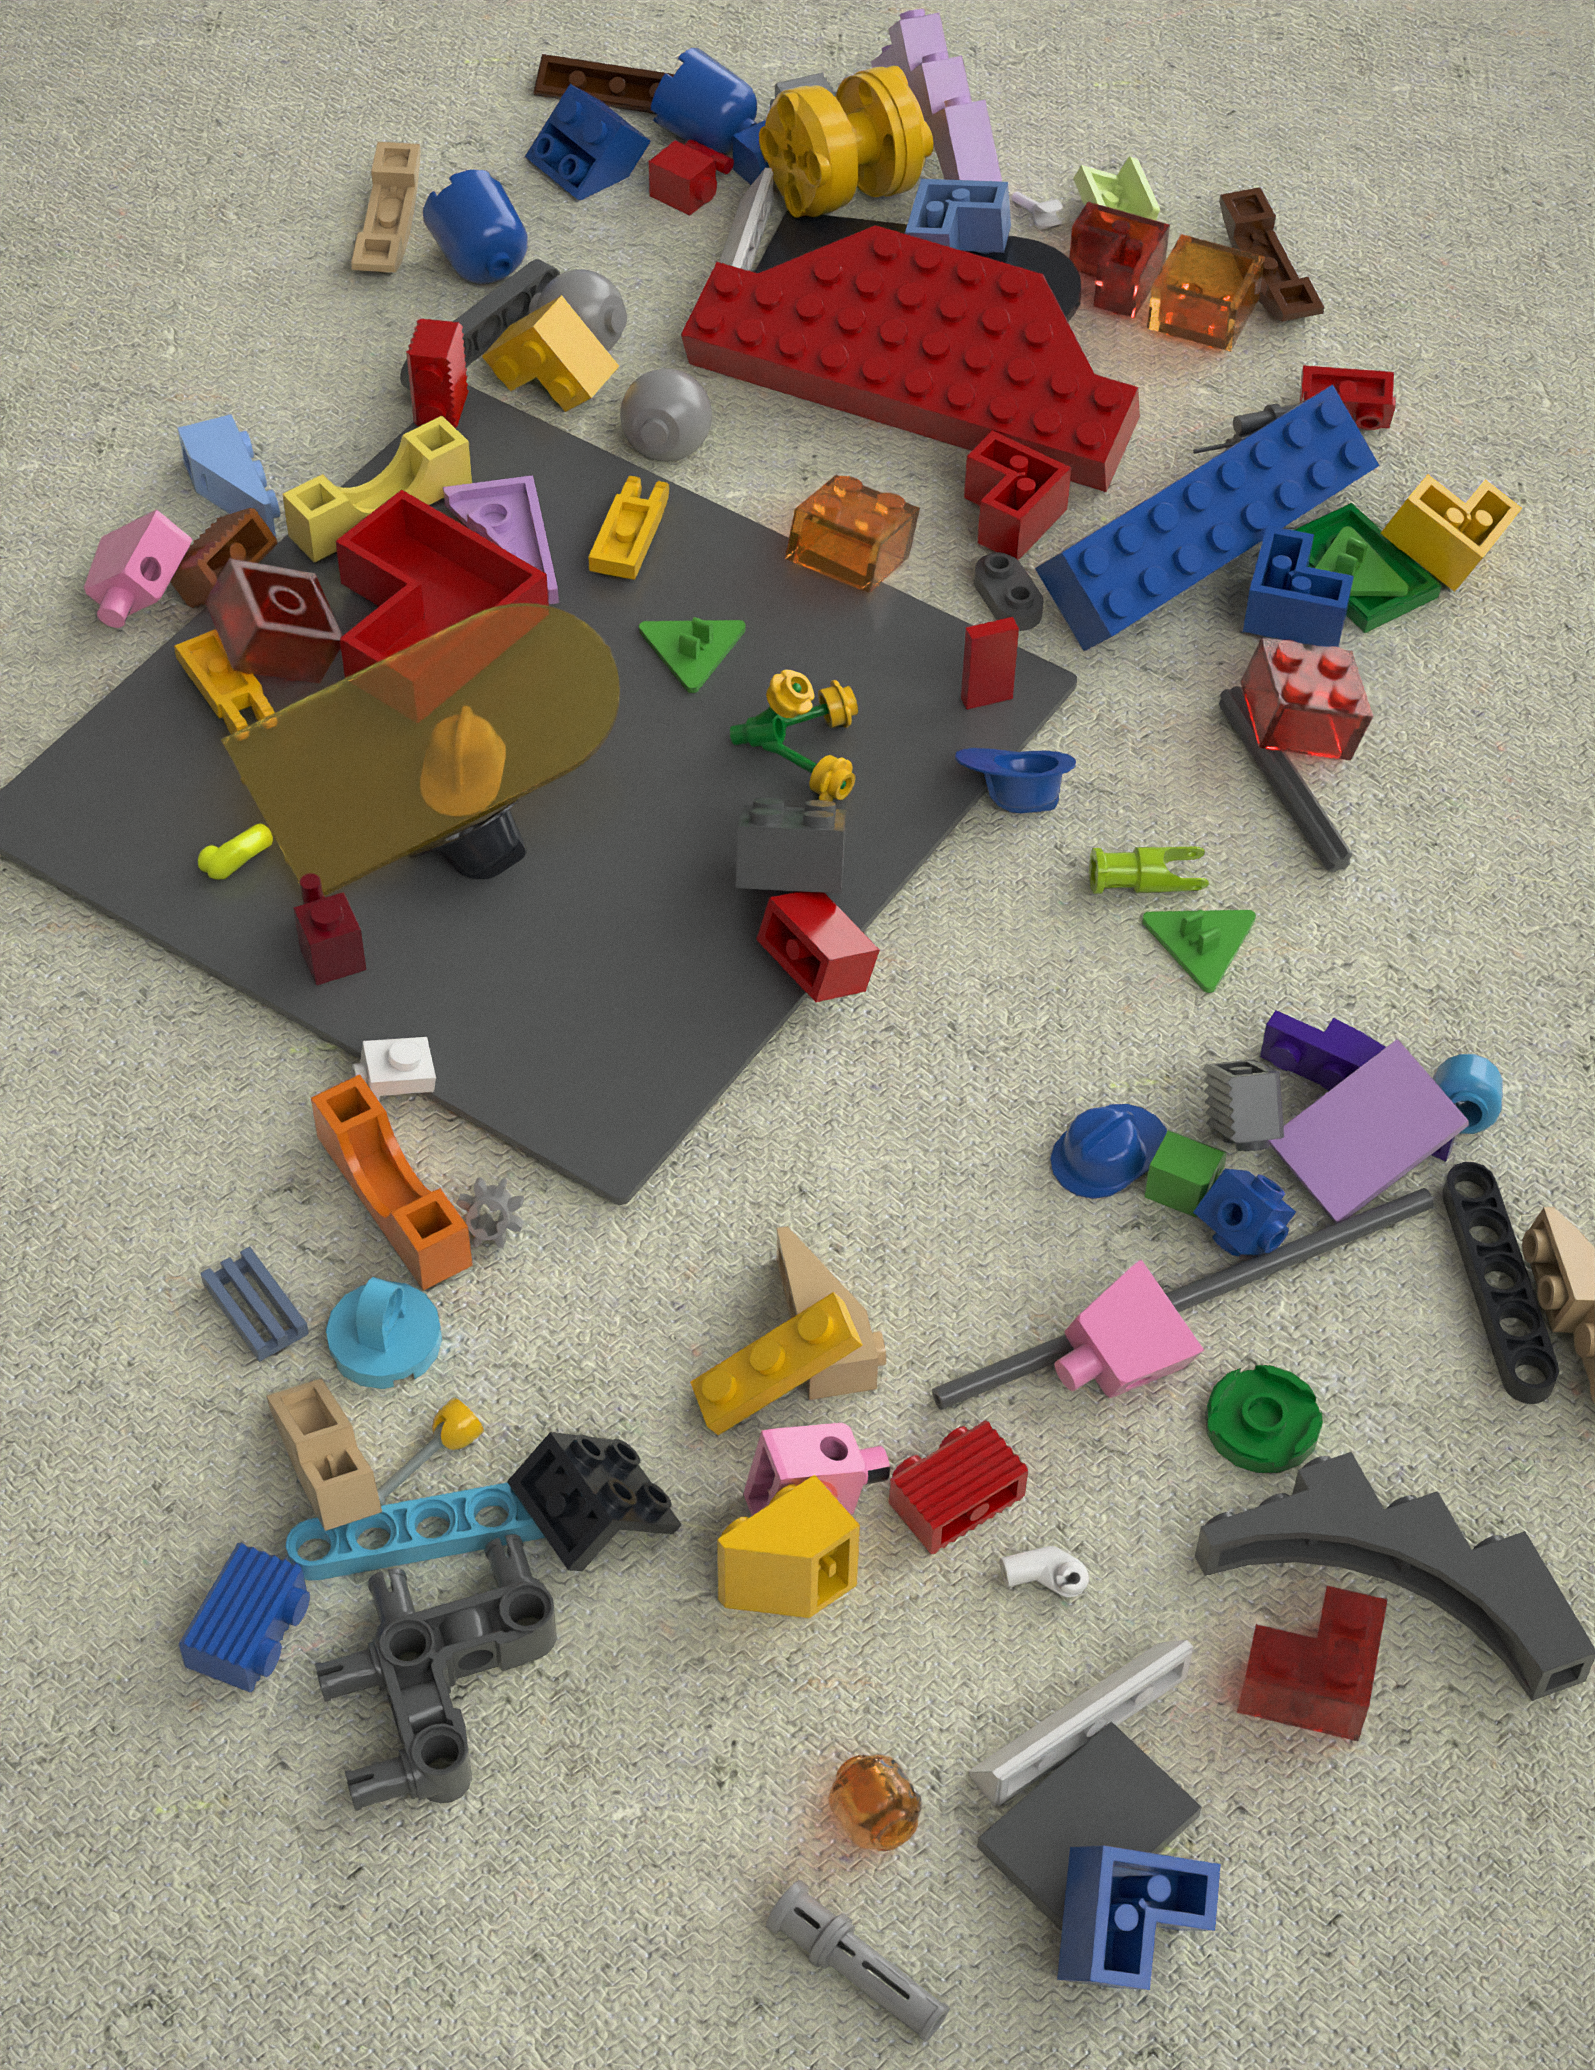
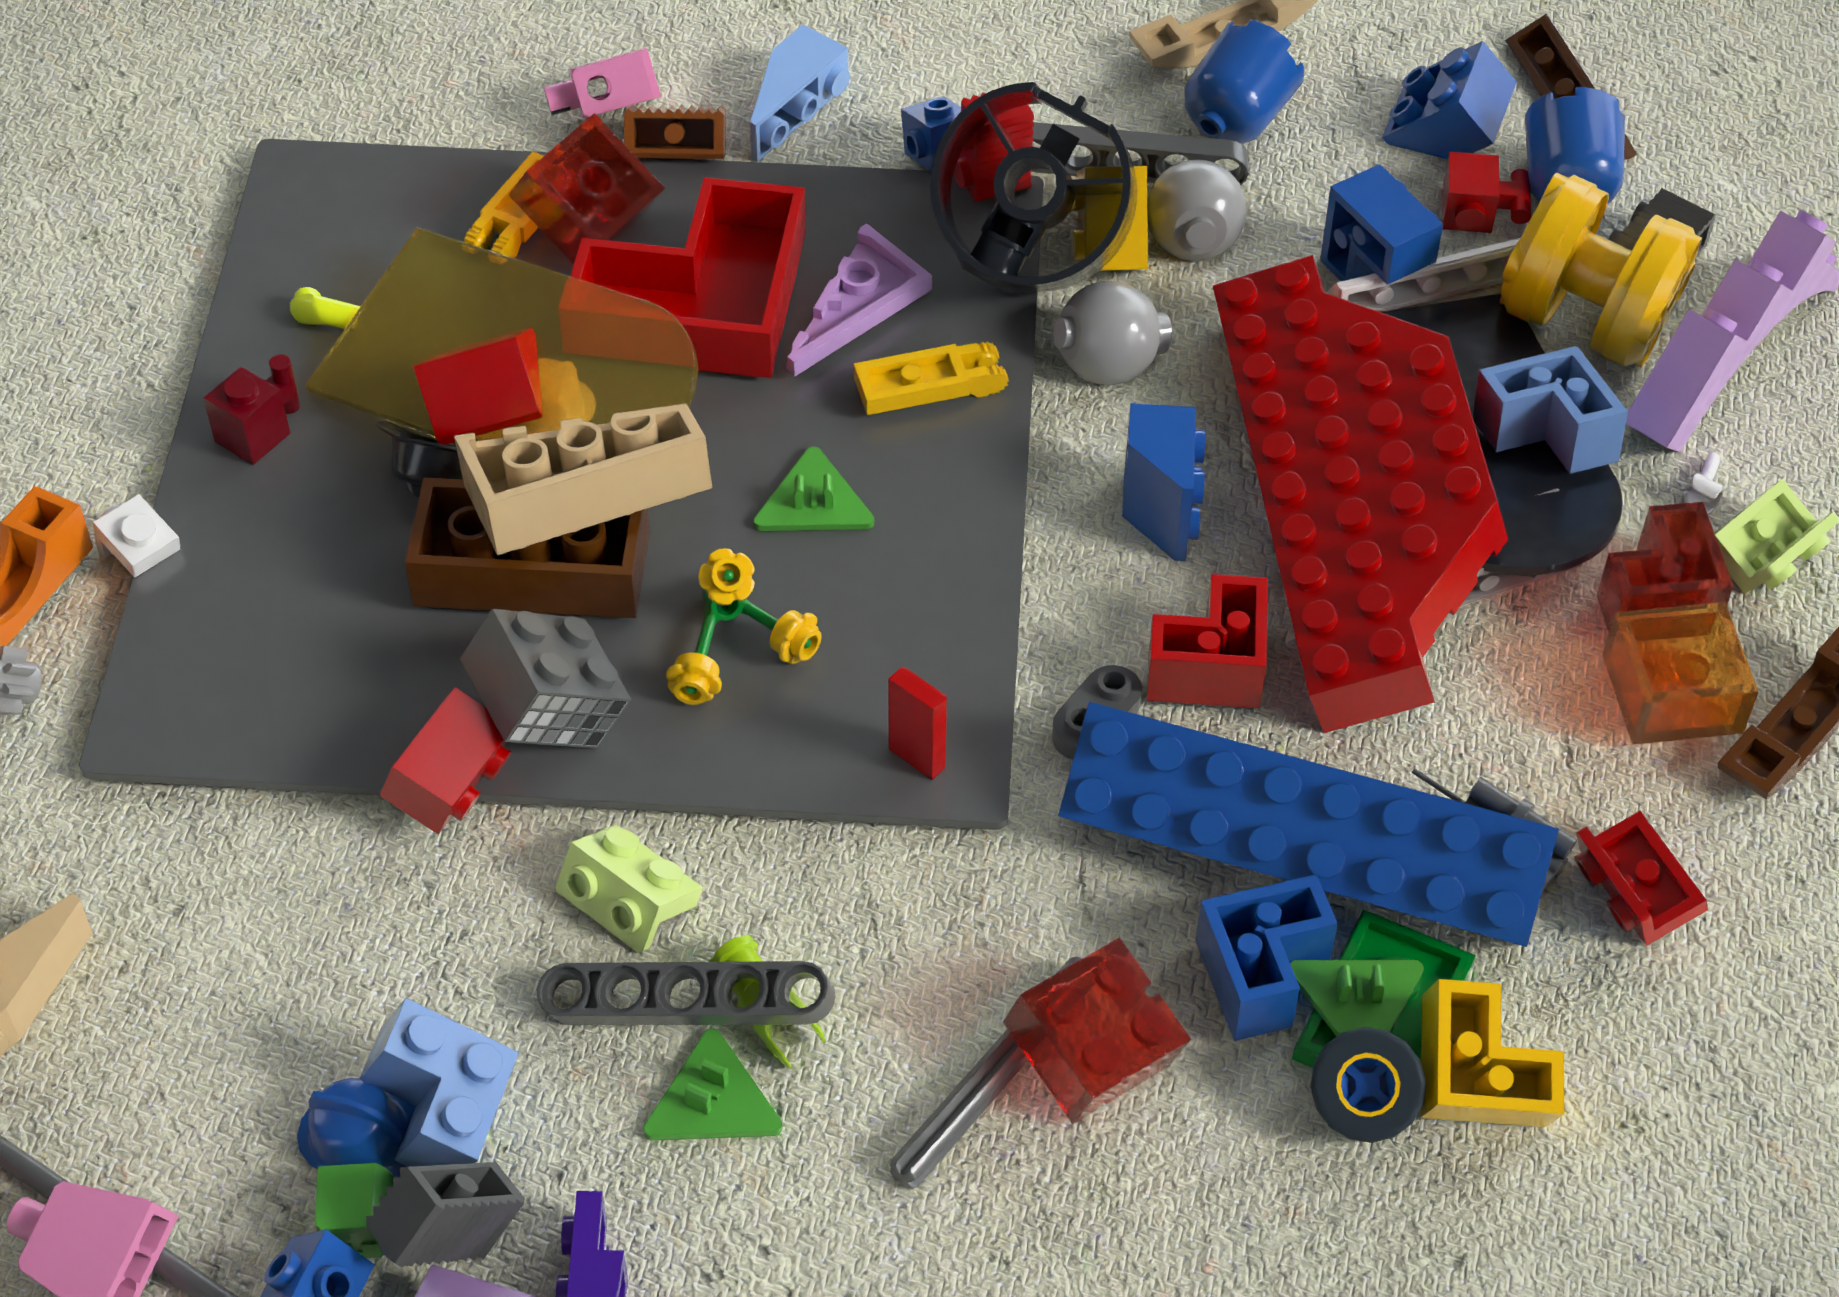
camera: 60 degrees right, 0 degrees up
light yellow arch [282,416,472,563] -> none
clear orange piece [785,475,920,593] -> none
blue piece [955,748,1076,813] -> none
none -> medium blue brick [359,998,519,1167]
none -> reddish brown brick [405,478,650,618]
none -> red slope [413,327,543,445]
none -> tan wedge [454,404,712,555]
none -> dark grey beam [536,961,836,1025]
none -> yellowish green bracket [555,825,703,953]
none -> blue brick [901,96,961,171]
none -> black animal [930,82,1137,294]
none -> blue slope [1122,403,1206,562]
none -> black wheel [1310,1027,1426,1143]
none -> blue brick [1320,164,1443,285]

